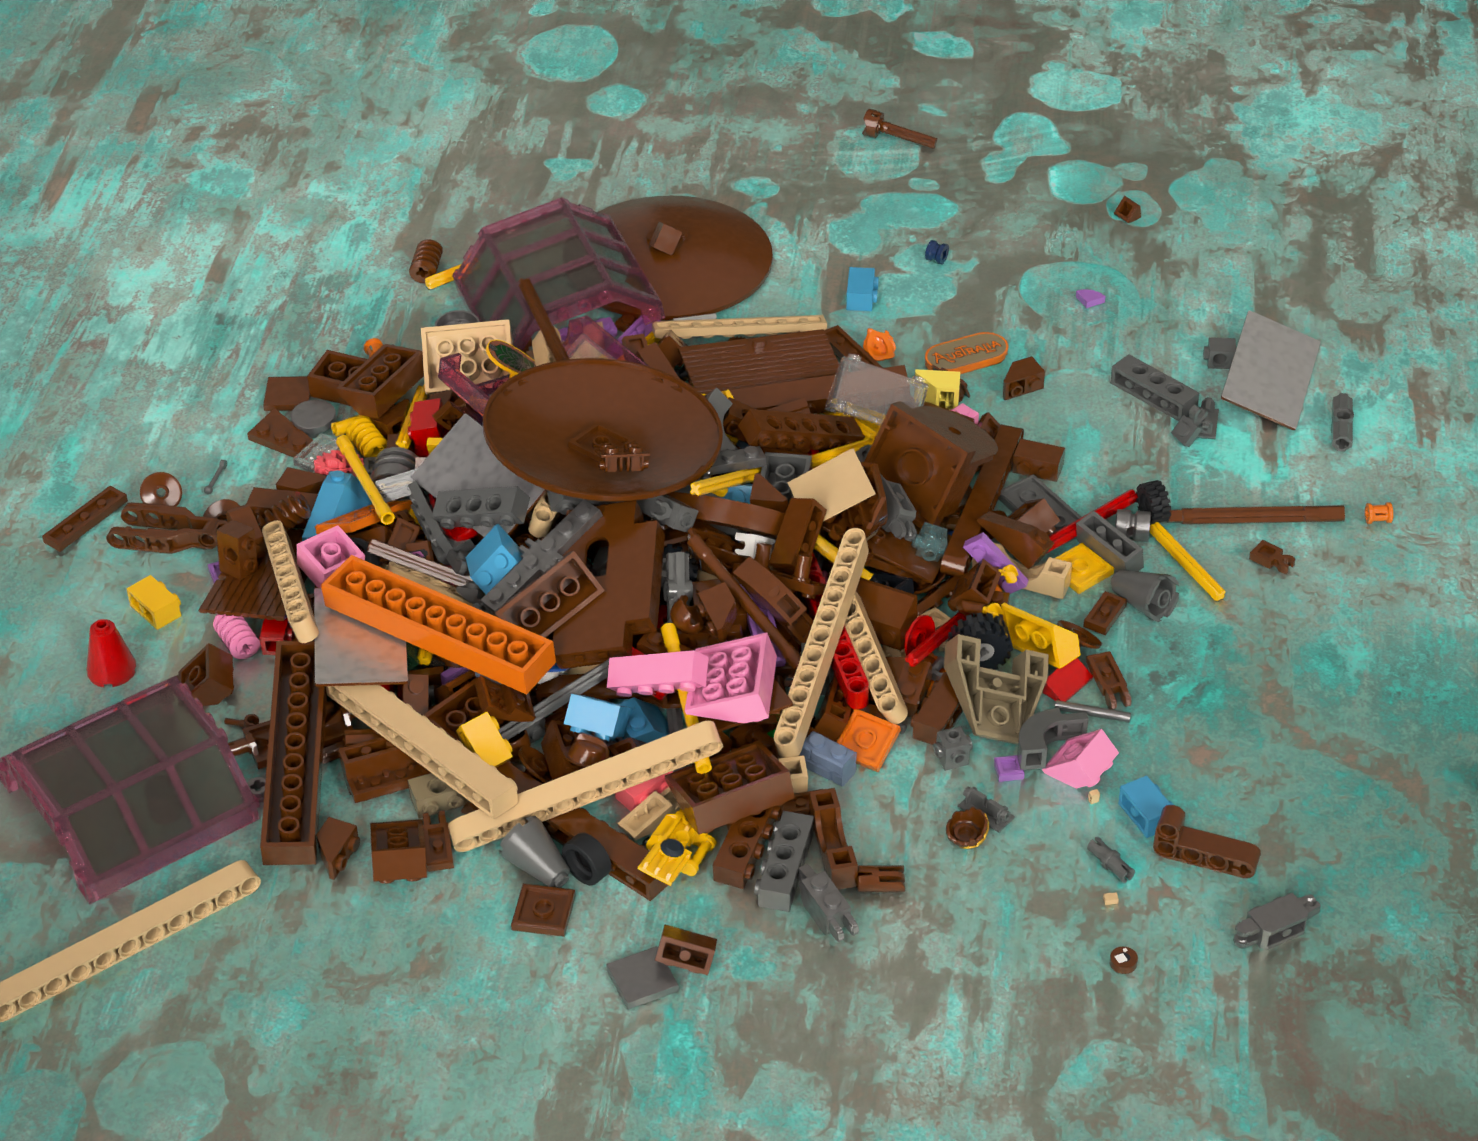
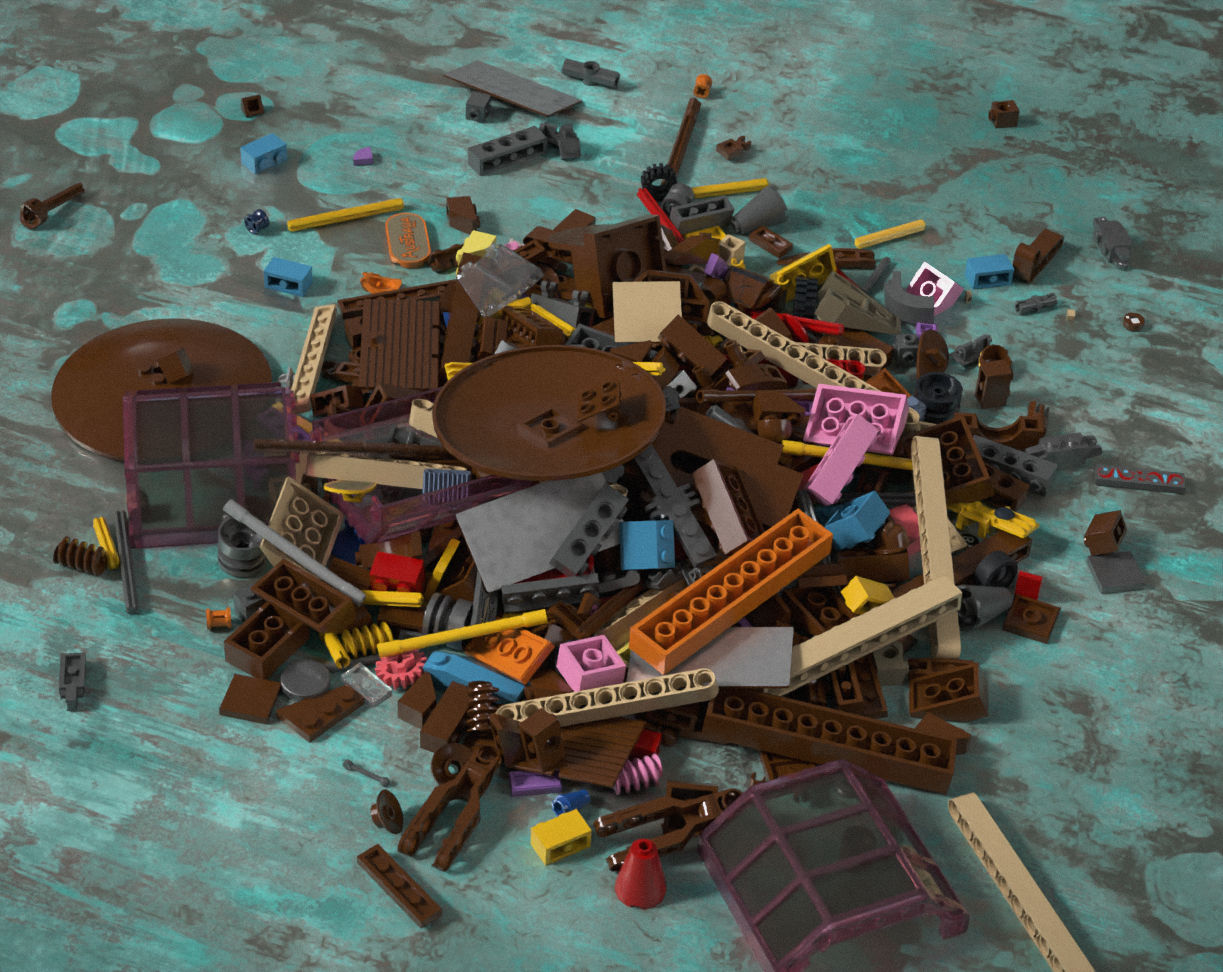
camera: 80 degrees left, 0 degrees up
none -> dark grey hinge [59,652,87,711]
none -> dark grey axle [114,510,139,614]
none -> light grey piece [223,499,367,607]
none -> dark azure brick [240,133,287,174]
none -> yellow axle [287,198,404,232]
none -> blue cone [552,789,591,817]
none -> reddish brown piece [593,788,748,872]
none -> yellow axle [854,219,926,249]
none -> black wheel [914,372,963,424]
none -> reddish brown shield [916,329,949,379]
none -> reddish brown brick [974,360,1013,409]
none -> red slope [1013,570,1044,600]
none -> dark grey tile [1094,464,1186,494]

